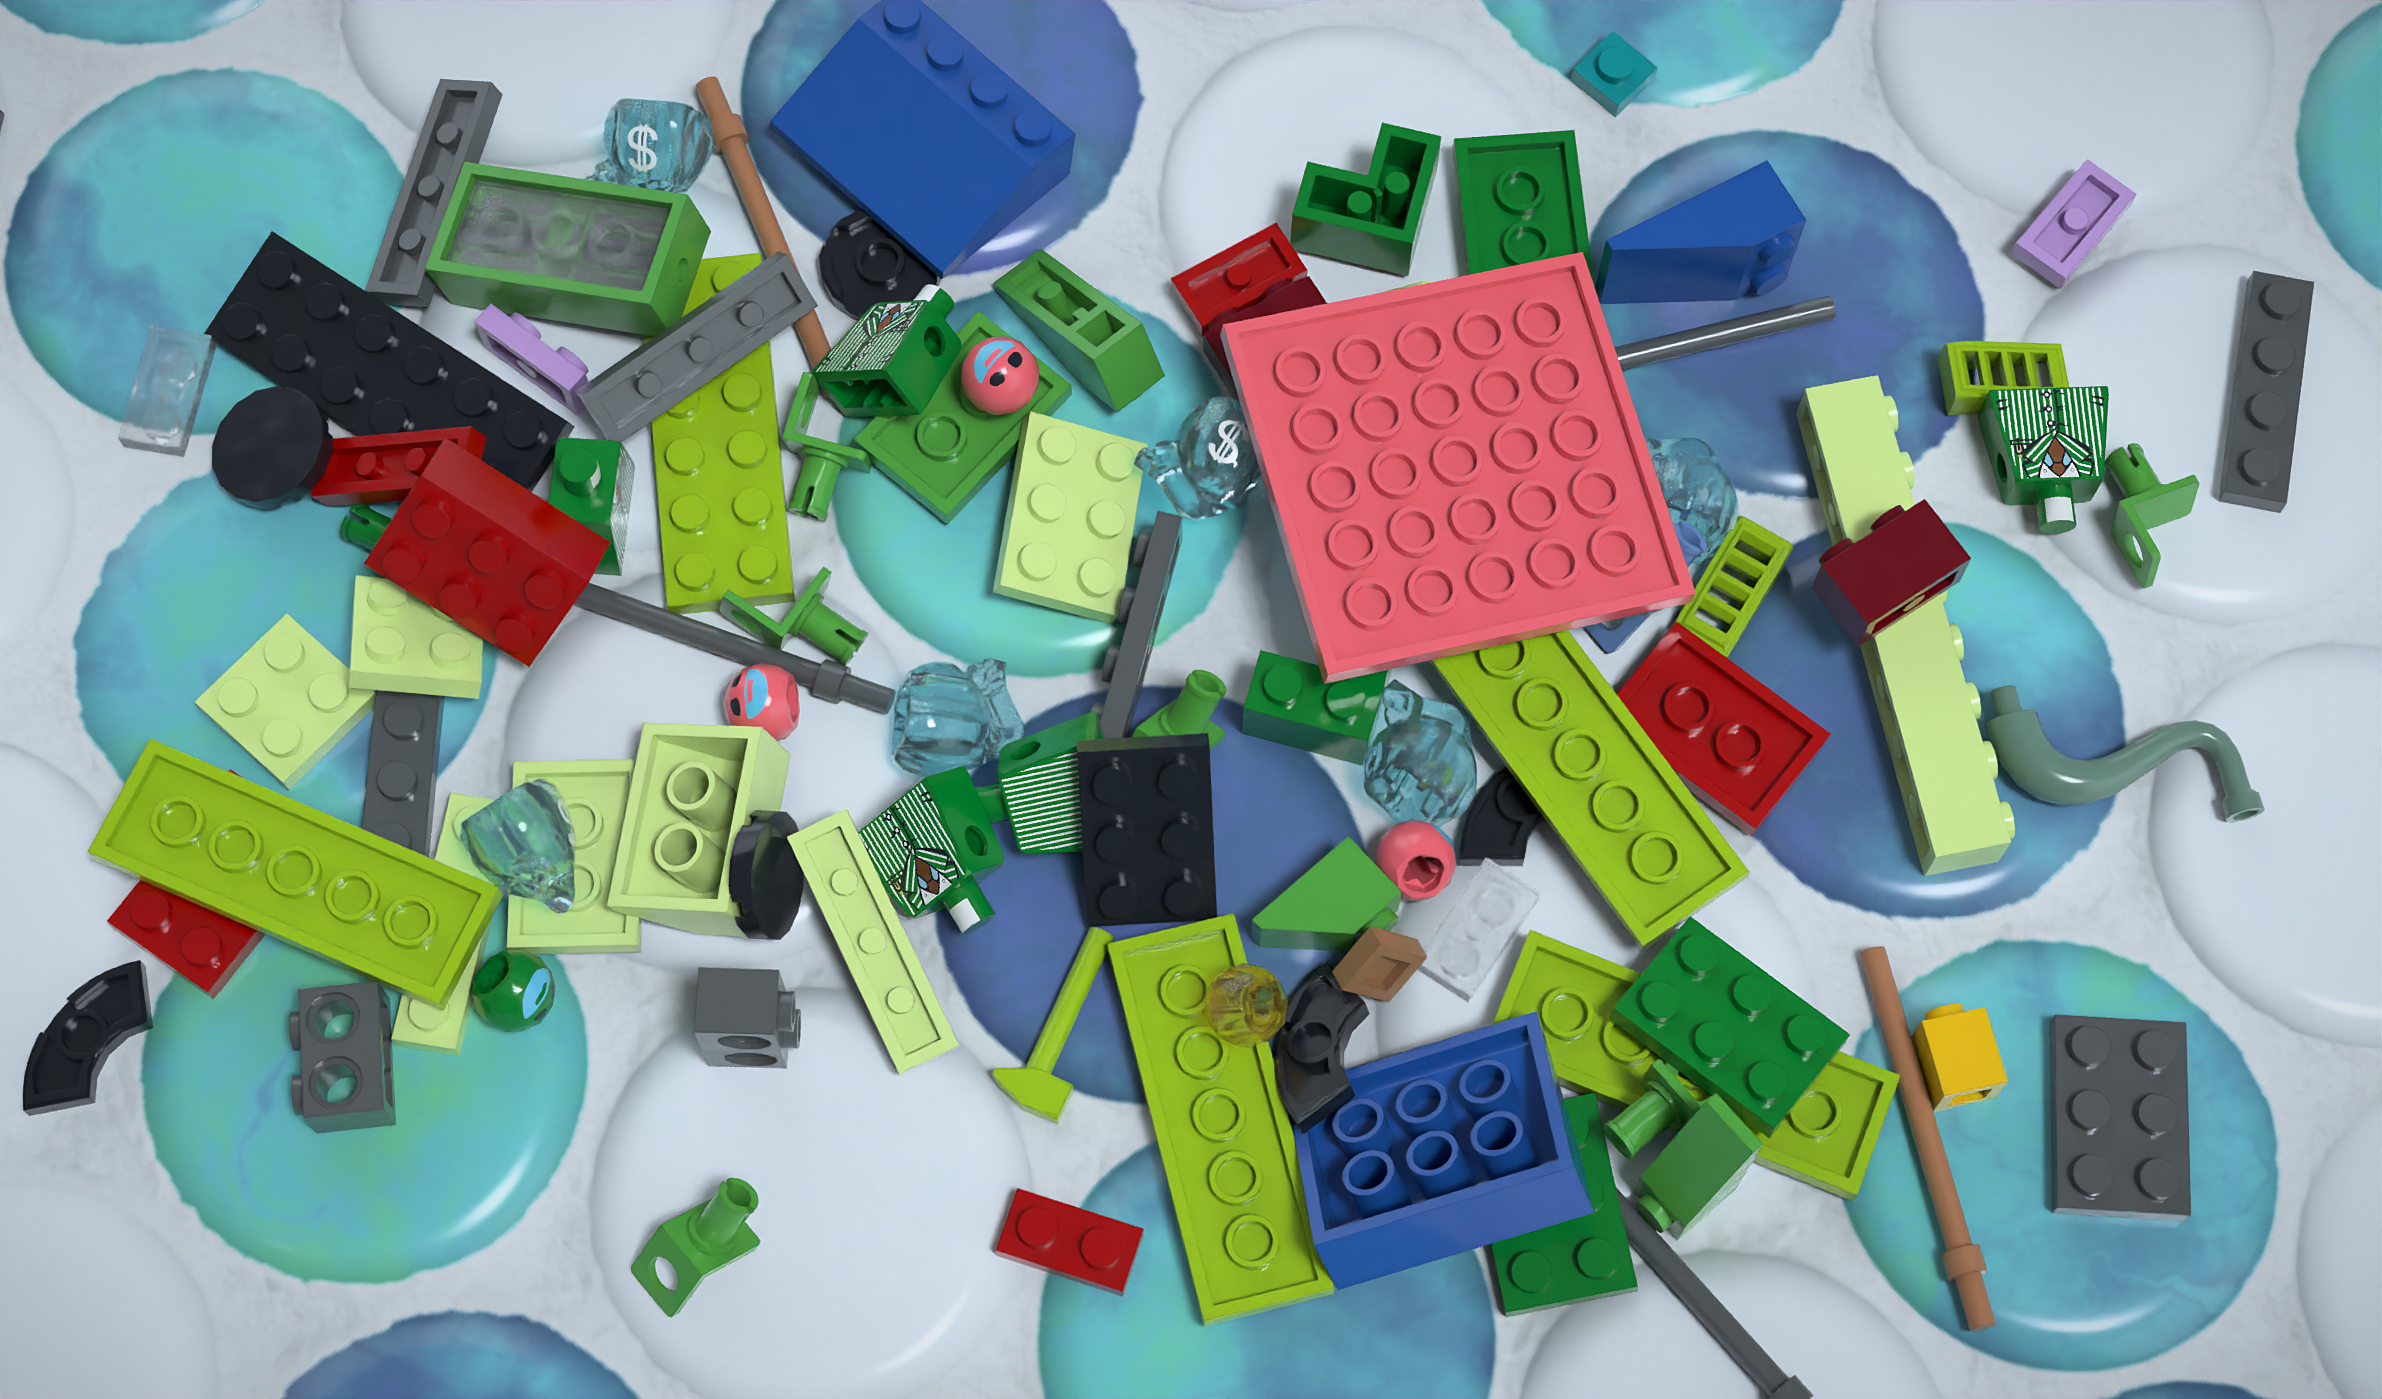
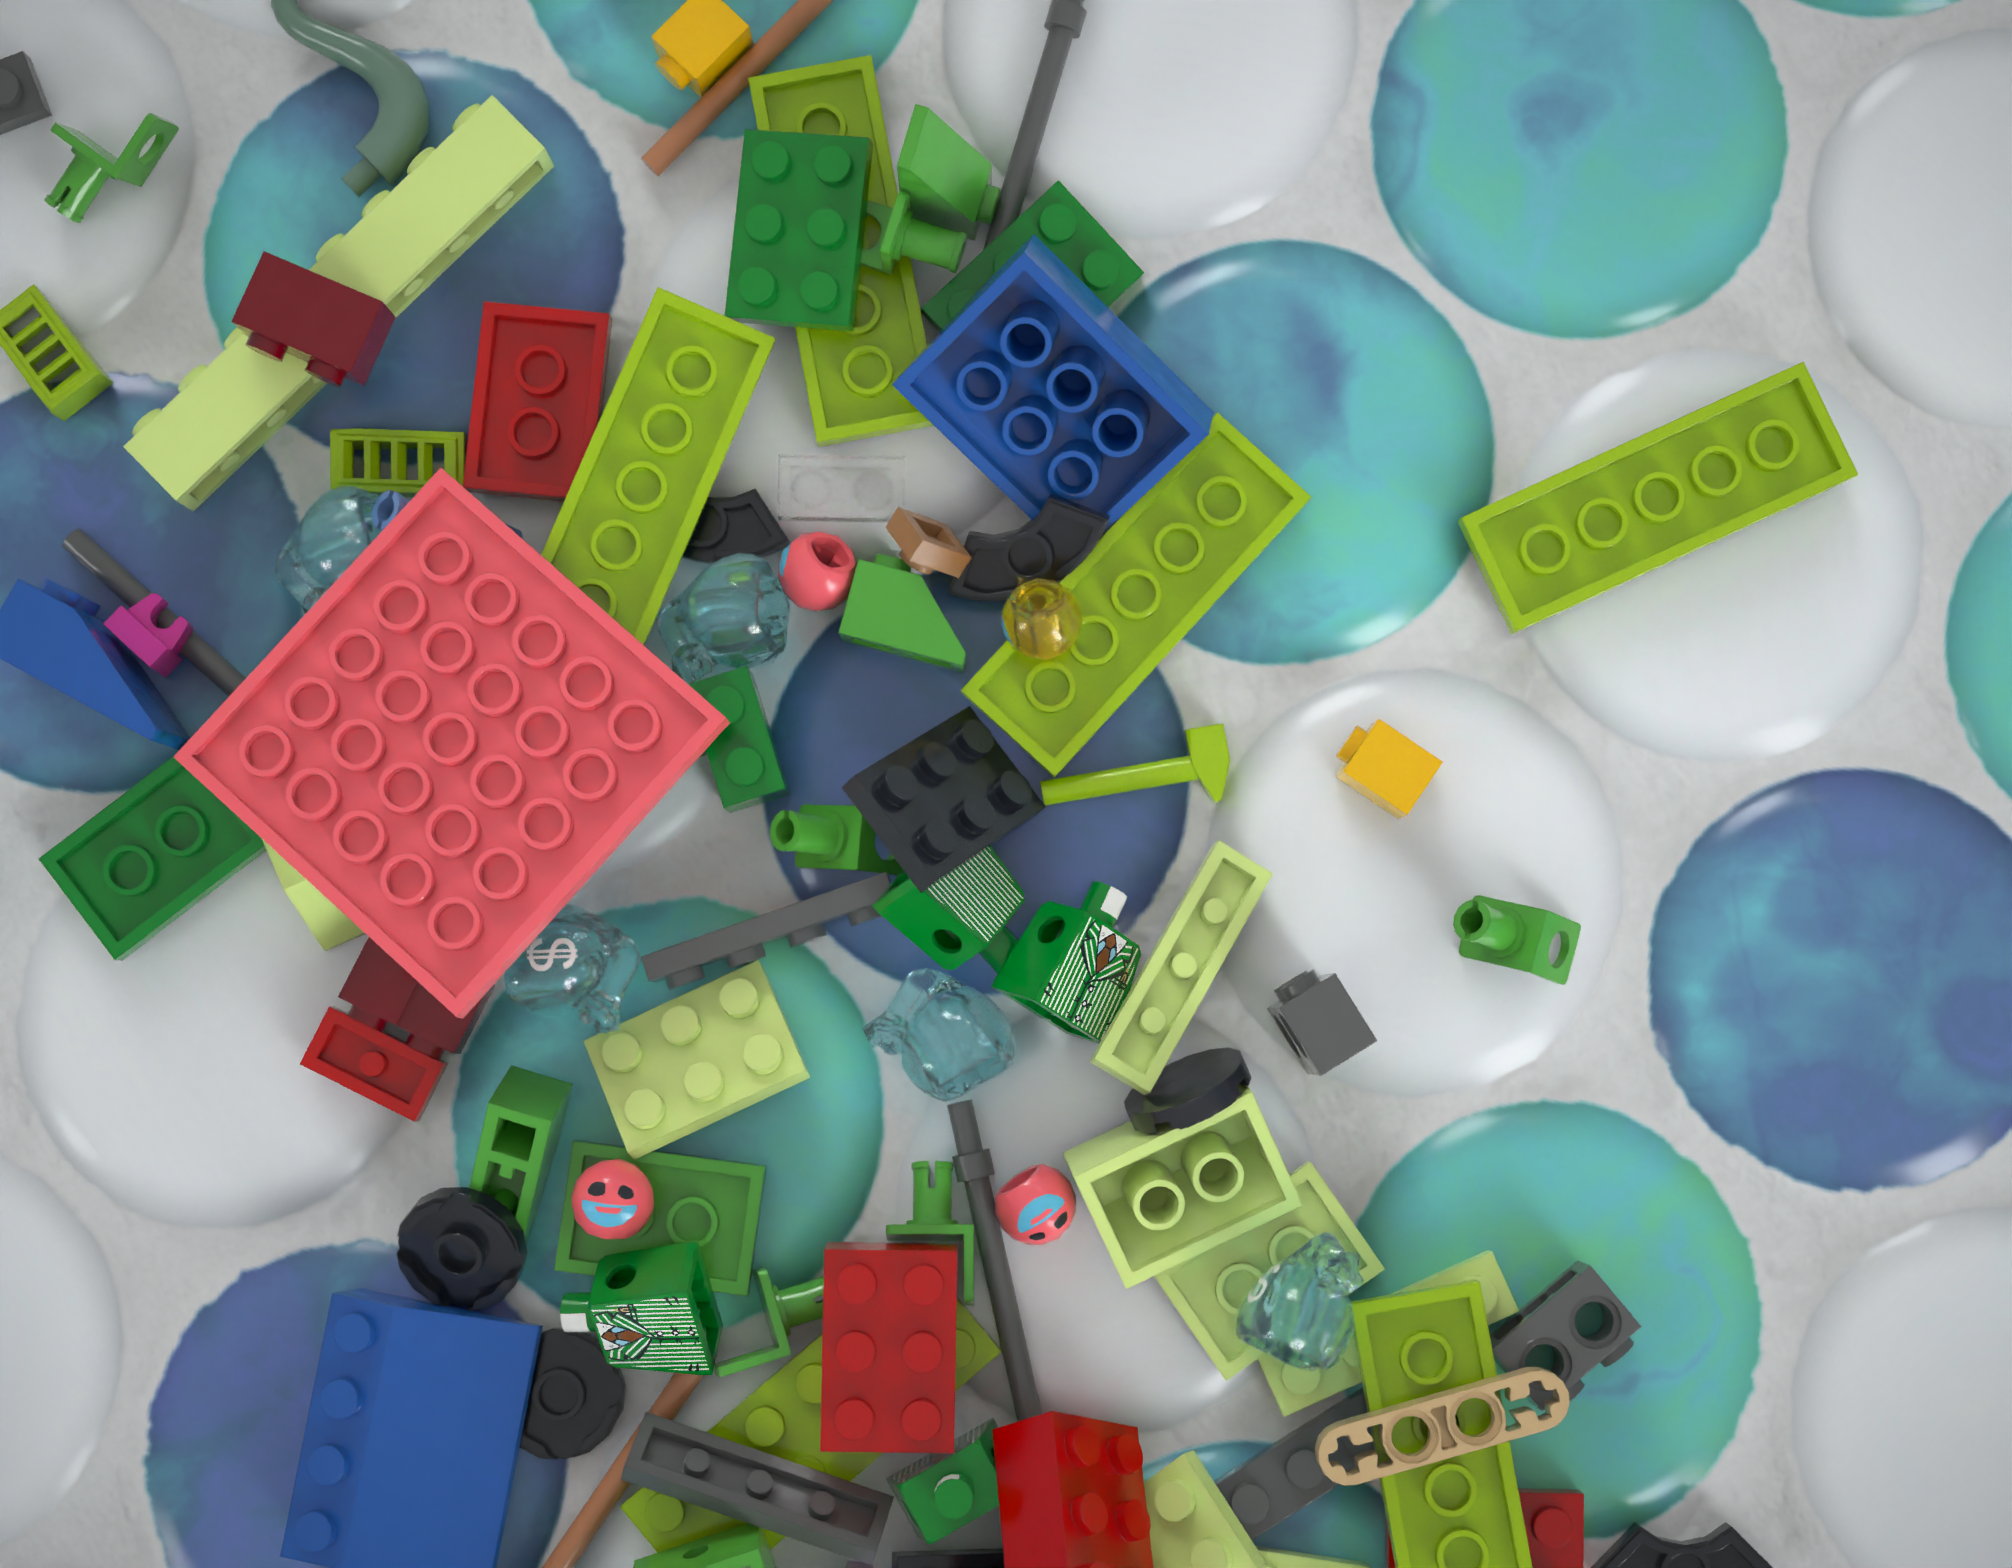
camera: 125 degrees left, 15 degrees up
green piece [472,949,555,1032] -> none
red plate [996,1188,1144,1297] -> none
green brick [1290,122,1442,276] -> none
green torso [1978,386,2109,534] -> none
none -> dark pink tile [103,593,193,678]
none -> black tile [396,1187,527,1311]
none -> red brick [820,1242,958,1453]
none -> tan beam [1315,1366,1570,1486]
none -> yellow brick [1336,719,1443,819]

